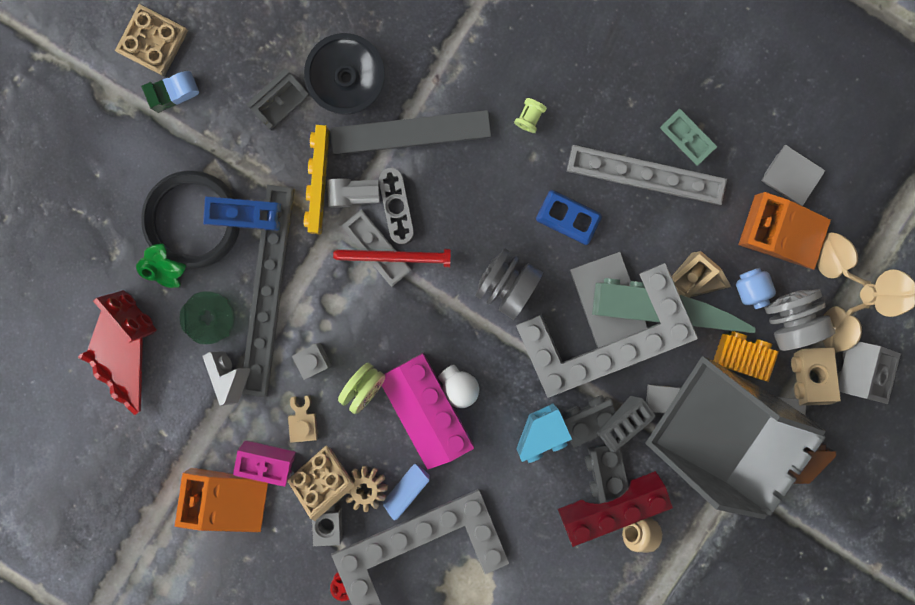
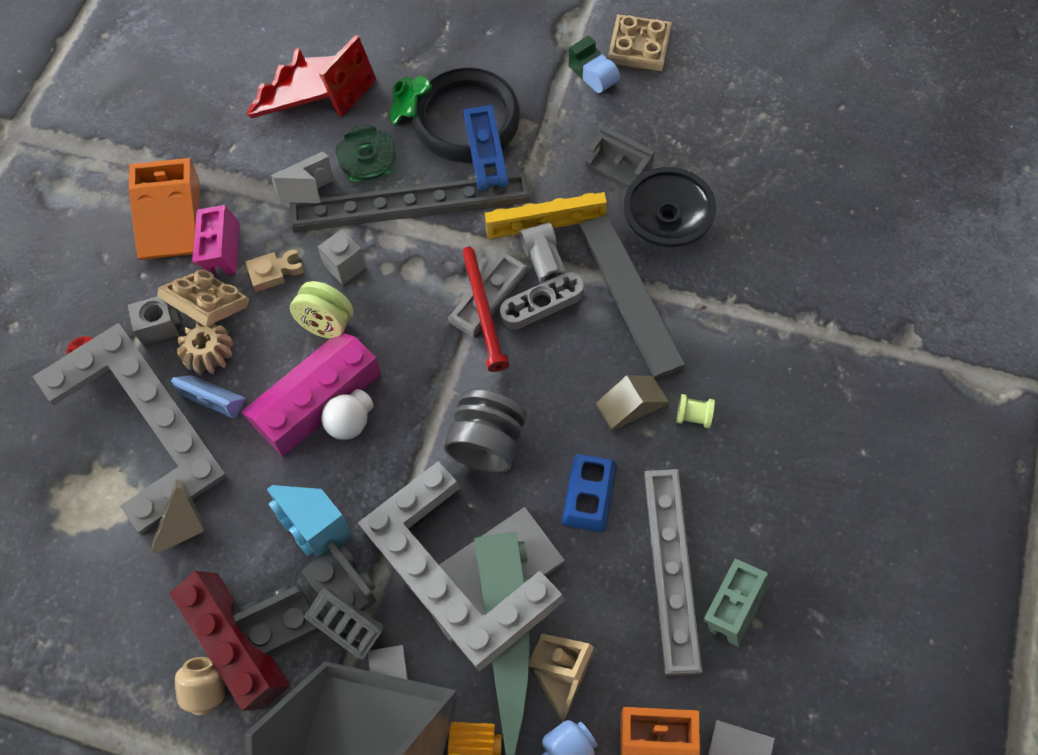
camera: 80 degrees right, 25 degrees down
none -> dark tan slope [151,479,204,553]
none -> dark tan slope [596,375,669,432]

